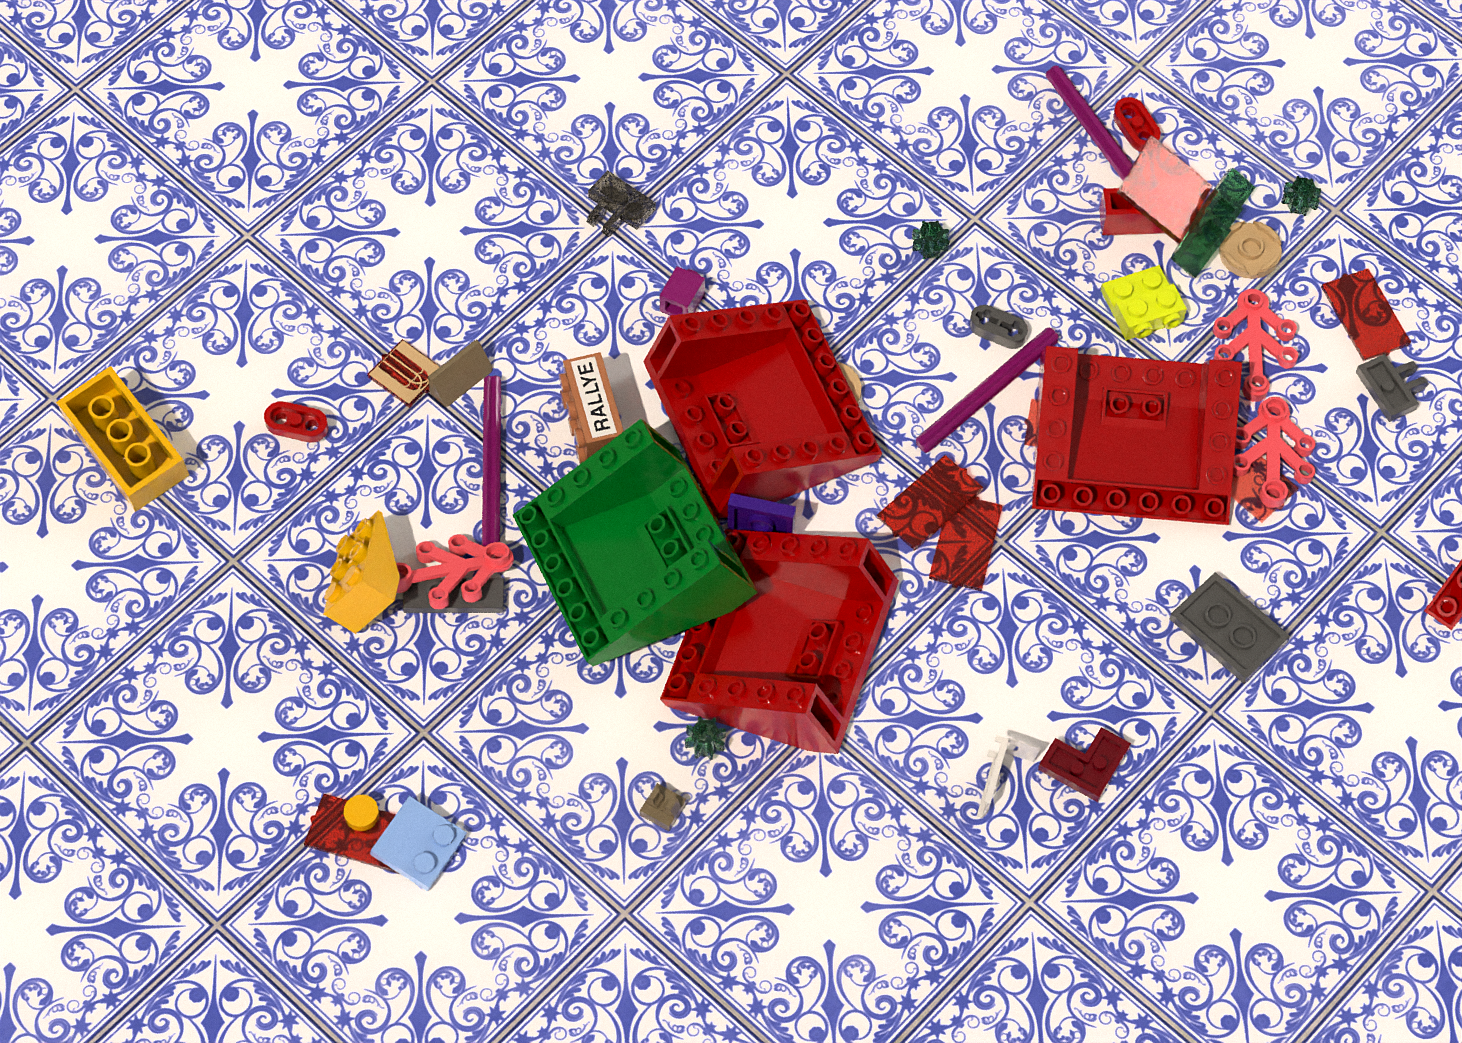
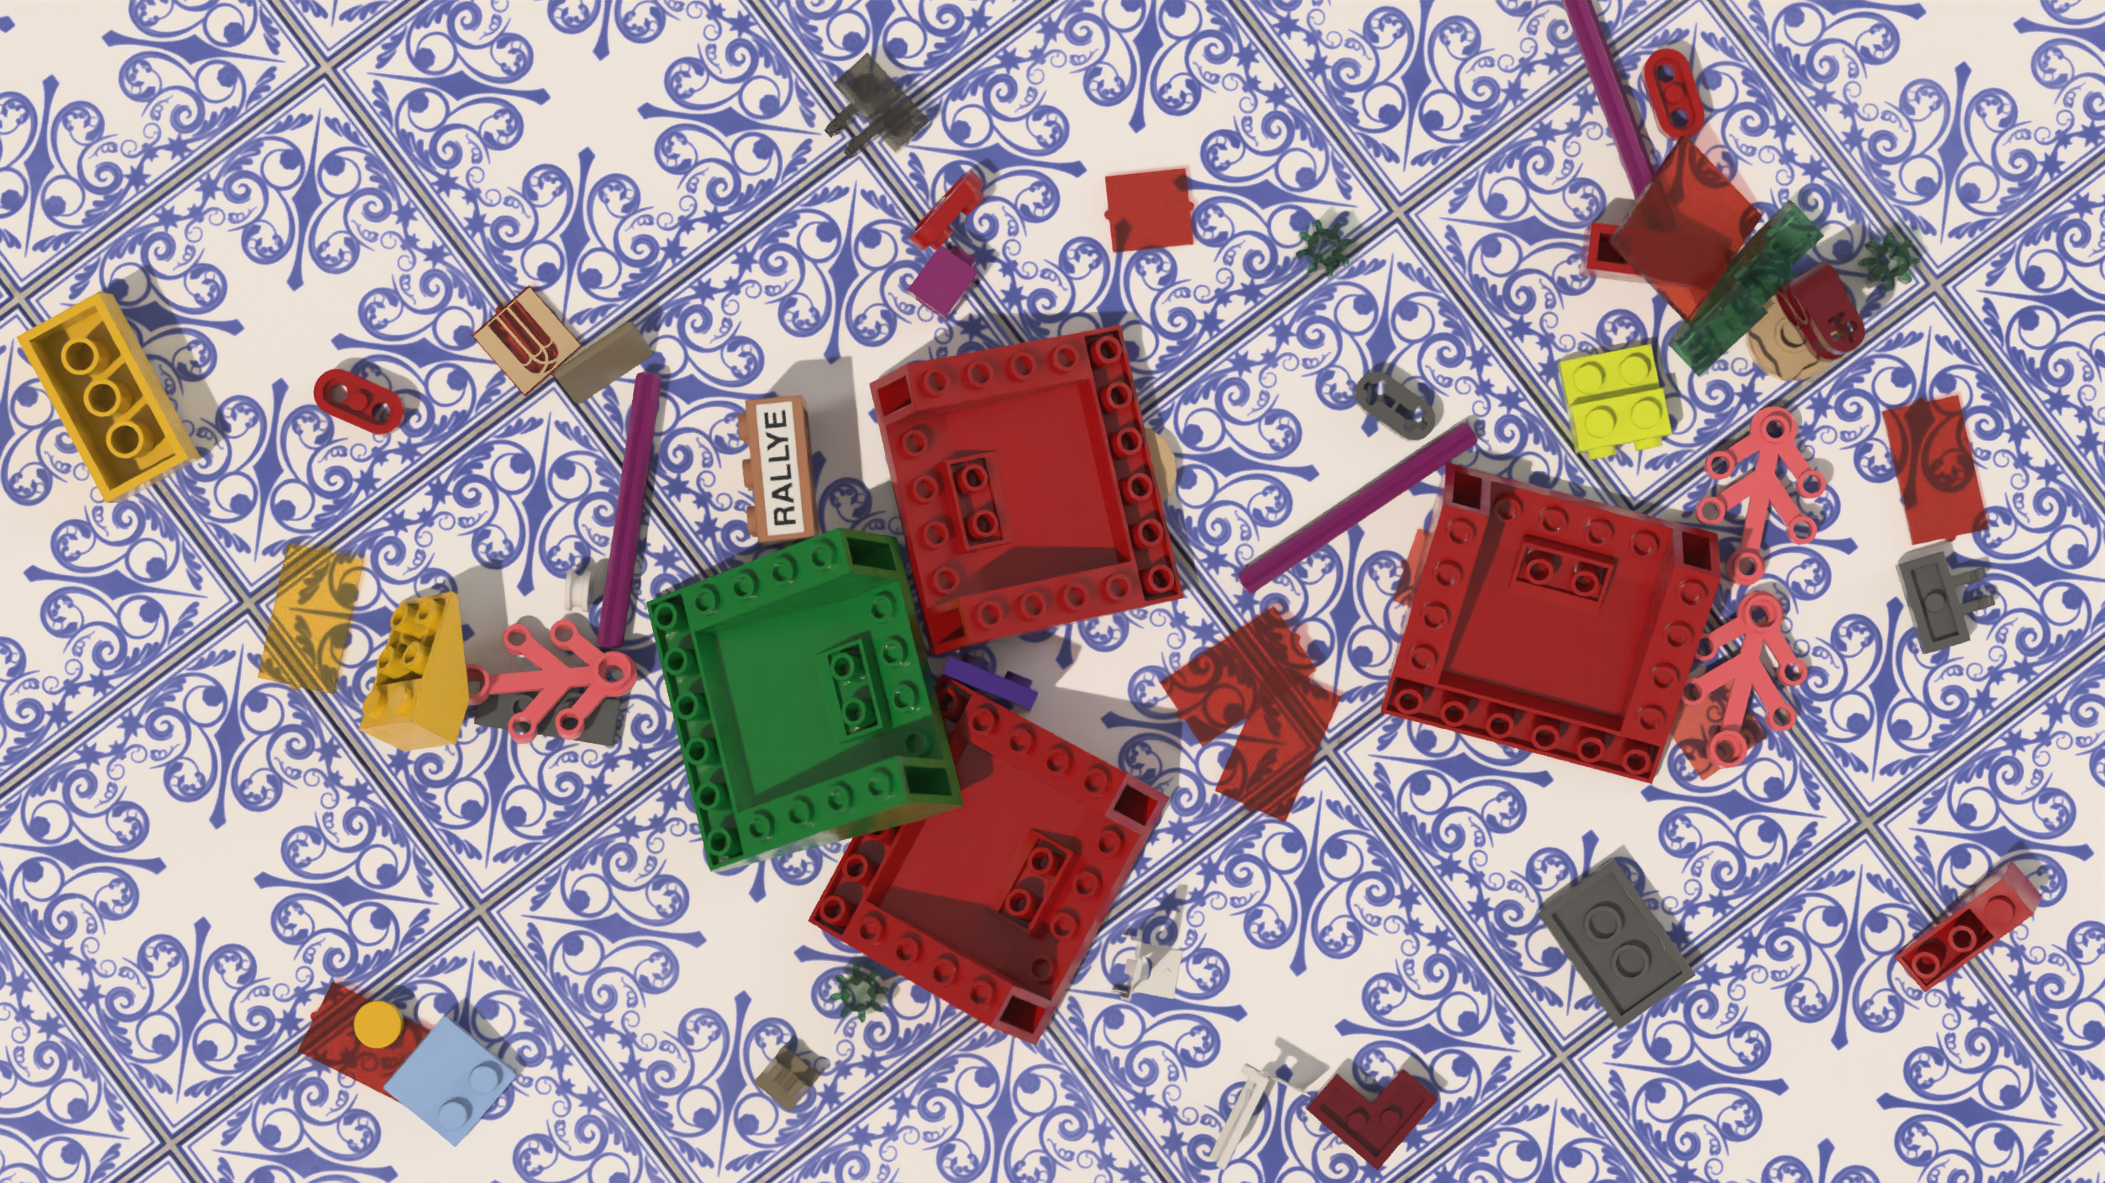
camera: 10 degrees right, 25 degrees up
none -> clear yellow piece [257,543,364,694]
none -> white bush [564,569,593,612]
none -> red plate [908,170,985,251]
none -> clear red piece [1104,168,1194,253]
none -> white piece [1110,934,1183,1001]
none -> dark red piece [1775,260,1865,362]

